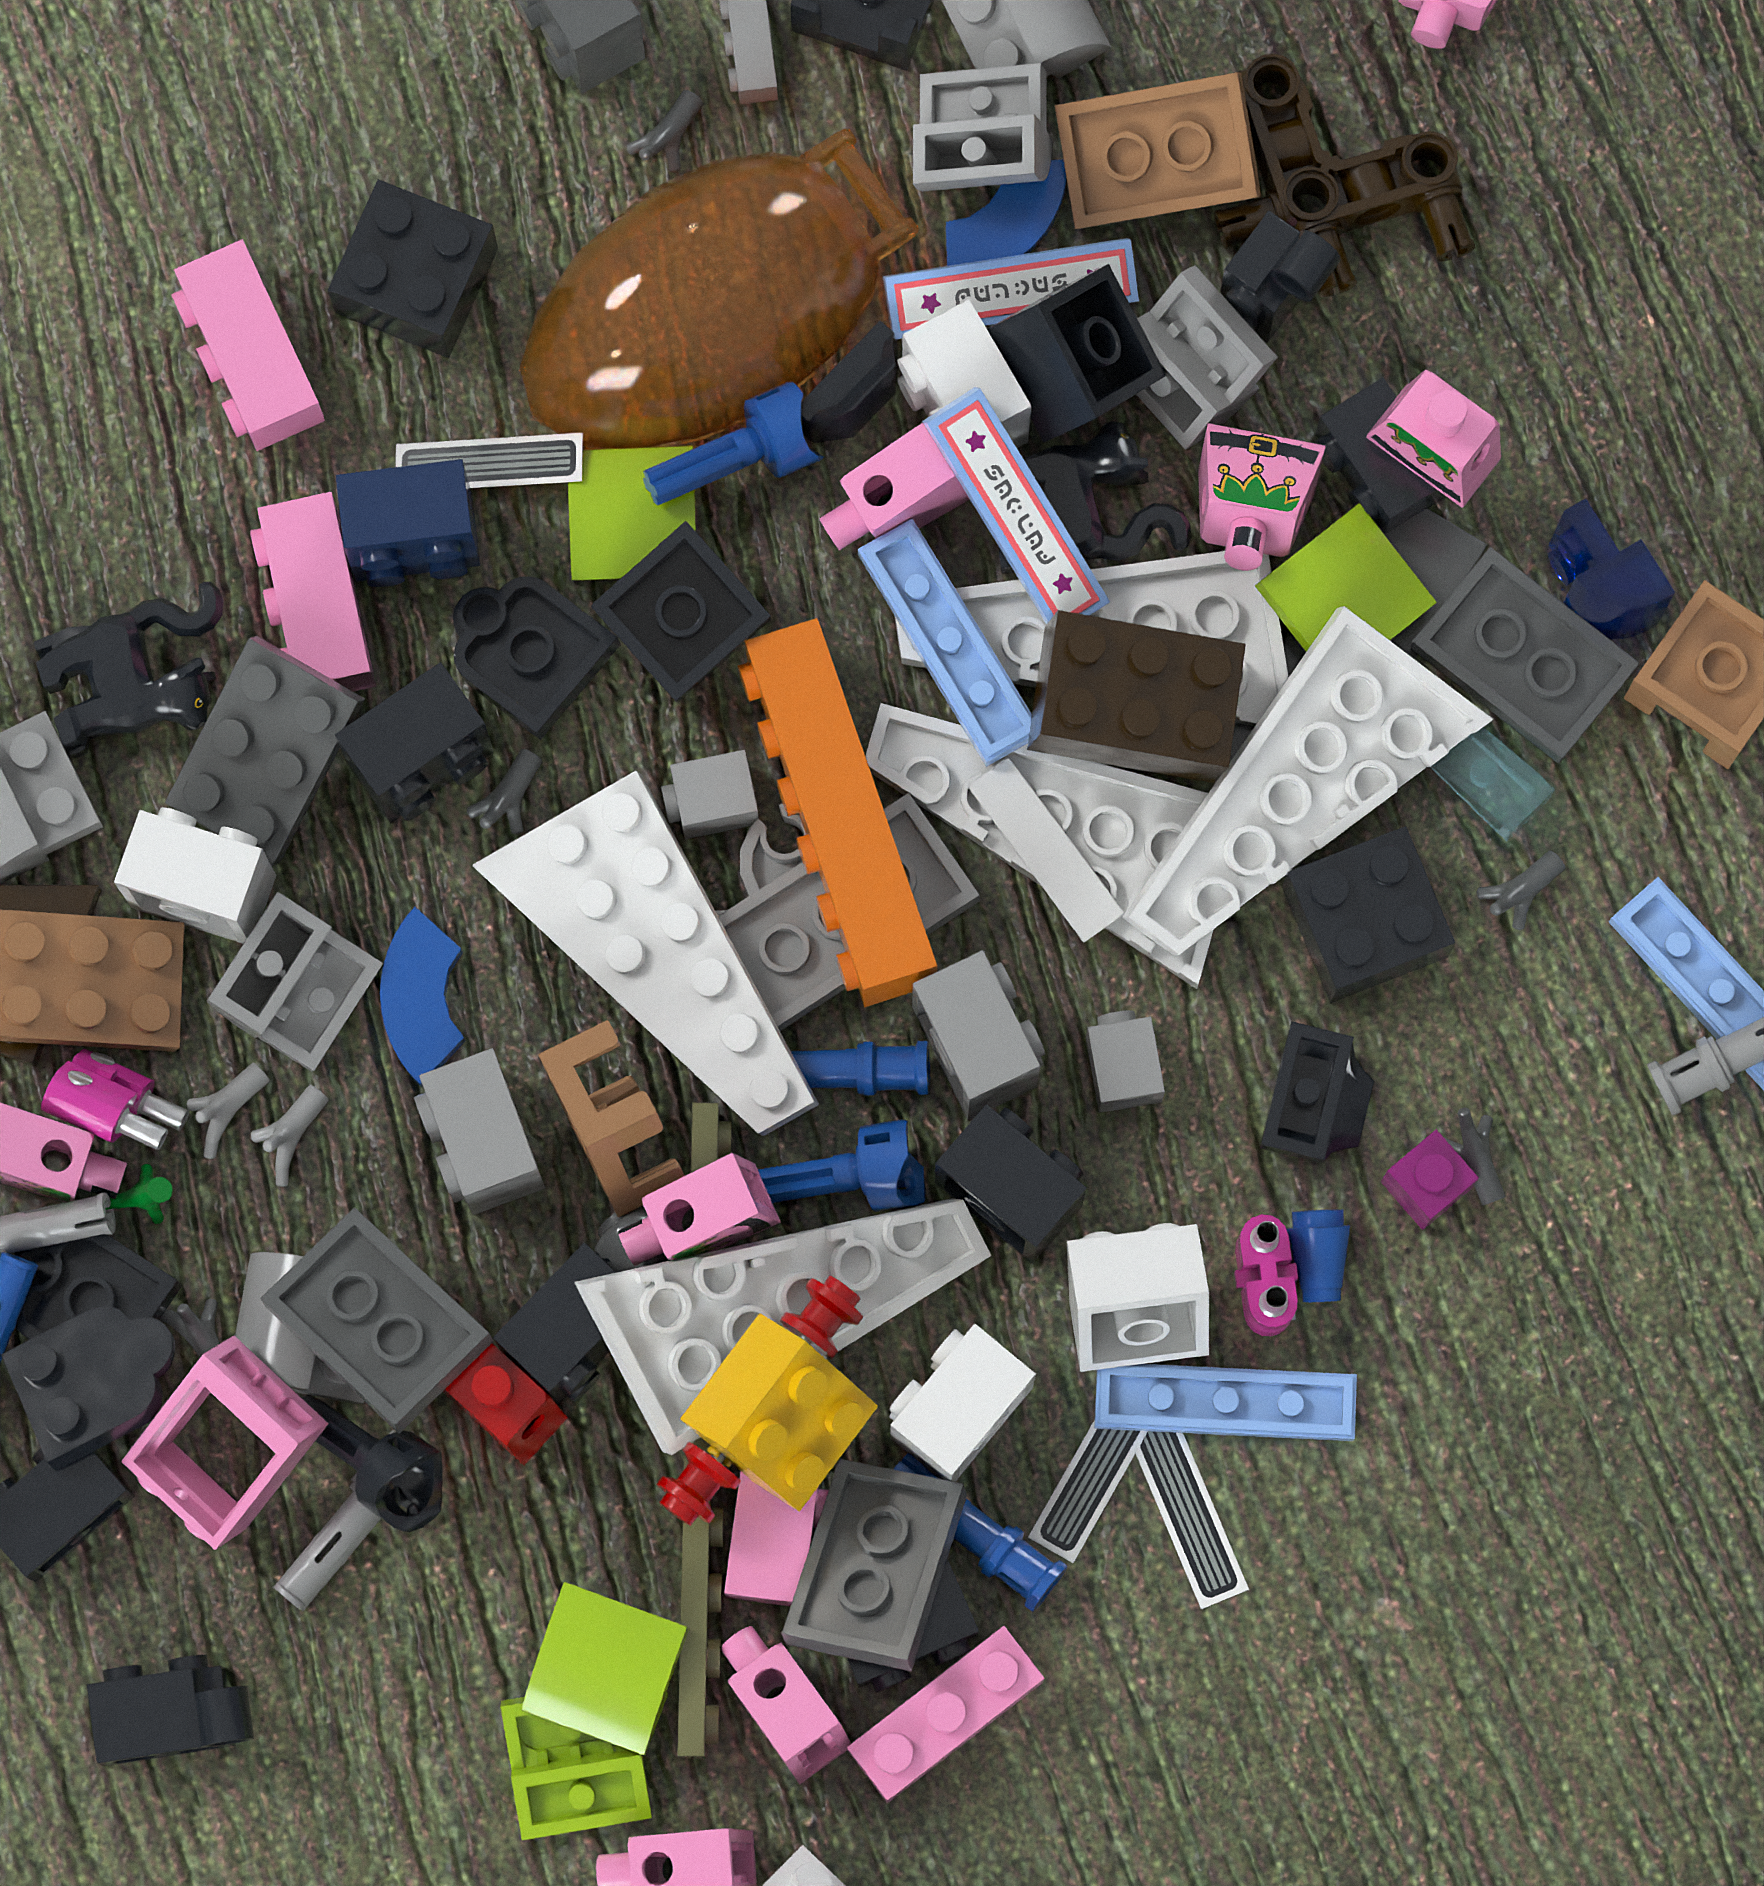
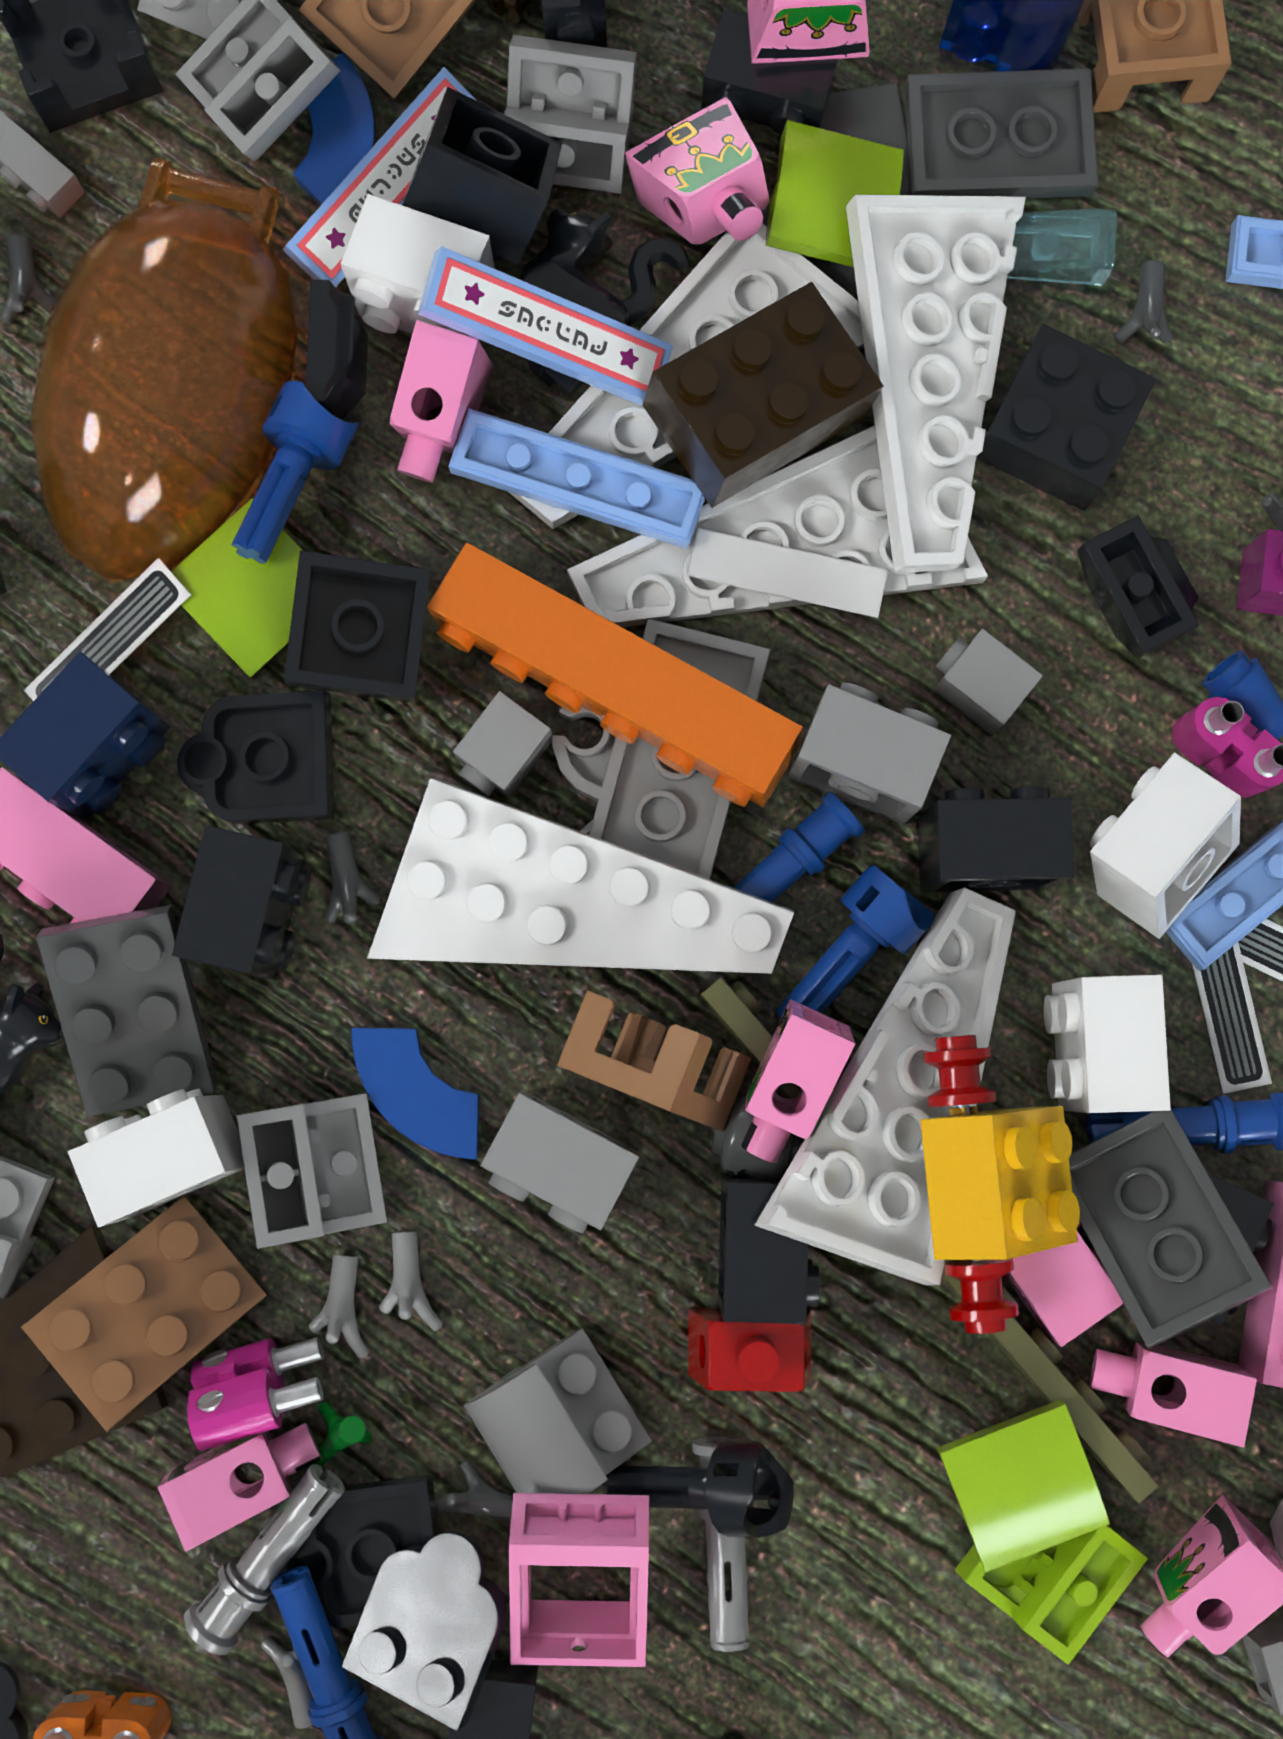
camera: 45 degrees left, 5 degrees up
dark grey plate [260,1207,493,1434] -> none

